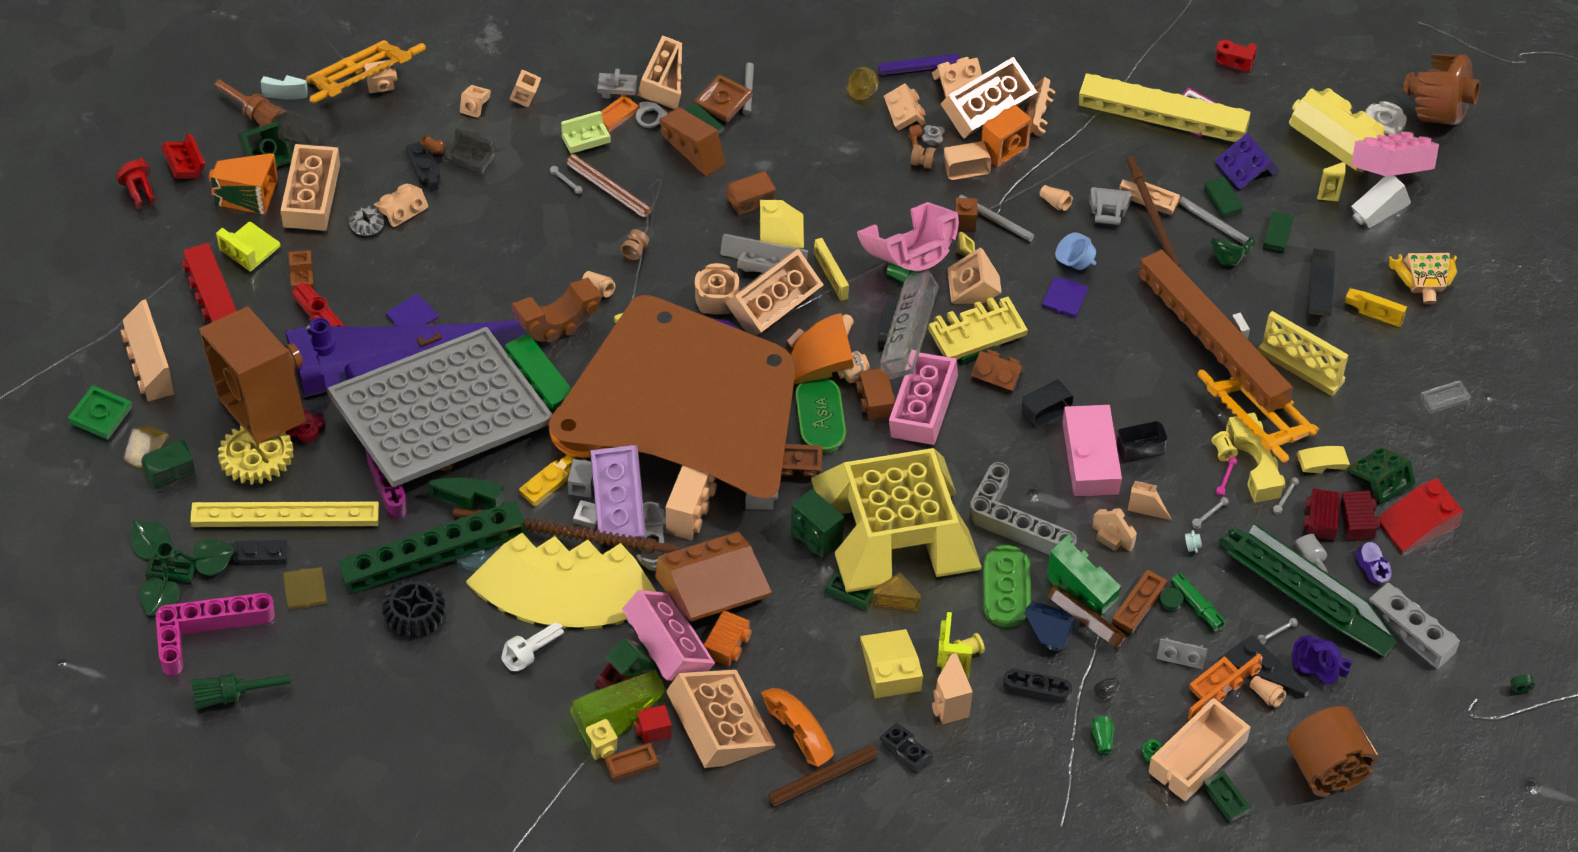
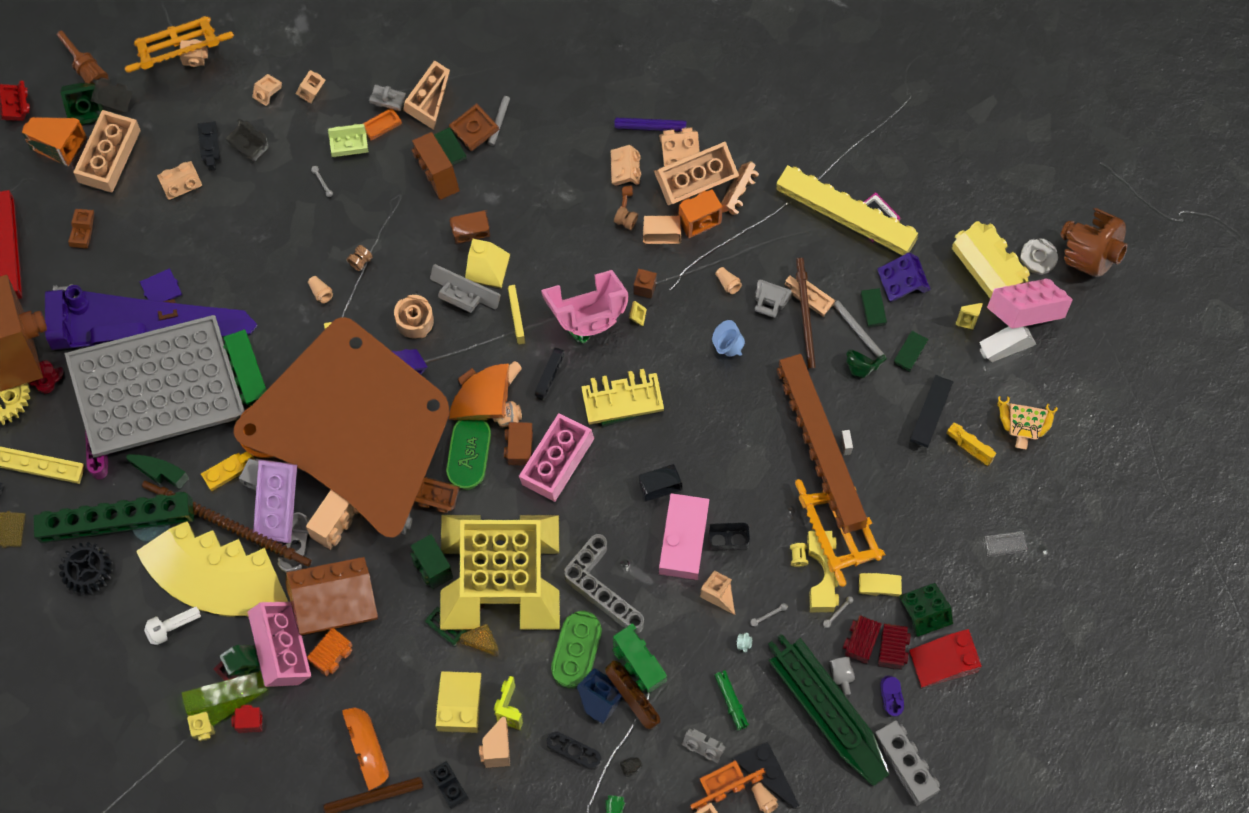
camera: 15 degrees right, 15 degrees up
neon yellow bracket [216,222,280,272] -> none
light aqua slope [260,75,308,100] -> none
red piece [292,282,345,326] -> none
light grey gear [349,206,384,236] -> none
dark orange arm [420,135,445,155] -> none
dark orange brick [512,277,602,342] -> none
axle [567,154,651,218] -> none
white tile [573,500,597,529] -> none
dark orange tile [605,743,659,781] -> none
light grey piece [636,102,668,128] -> none
light nougat slope [666,670,776,768] -> none
light nougat brick [725,249,823,335] -> none
clear yellow hair [846,66,878,101] -> none
clear brick [880,270,939,379] -> none
light grey plate [922,125,945,146] -> none
light nougat slope [947,248,1002,304] -> none
light yellow bush [954,633,985,654] -> none
light grey bar [959,194,1034,242] -> none
dark orange bracket [971,349,1024,392] -> none
dark purple piece [1042,276,1089,318] -> none
light nougat plate [1092,508,1137,552] -> none
dark orange plate [1112,569,1168,634] -> none
dark green tile [1159,588,1183,612] -> none
red leg [1215,40,1257,73] -> none
dark pink hinge [1216,457,1237,496] -> none
light grey hinge [1257,618,1298,645] -> none
light yellow fence [1258,311,1349,397] -> none
dark purple helmet [1292,635,1352,684] -> none

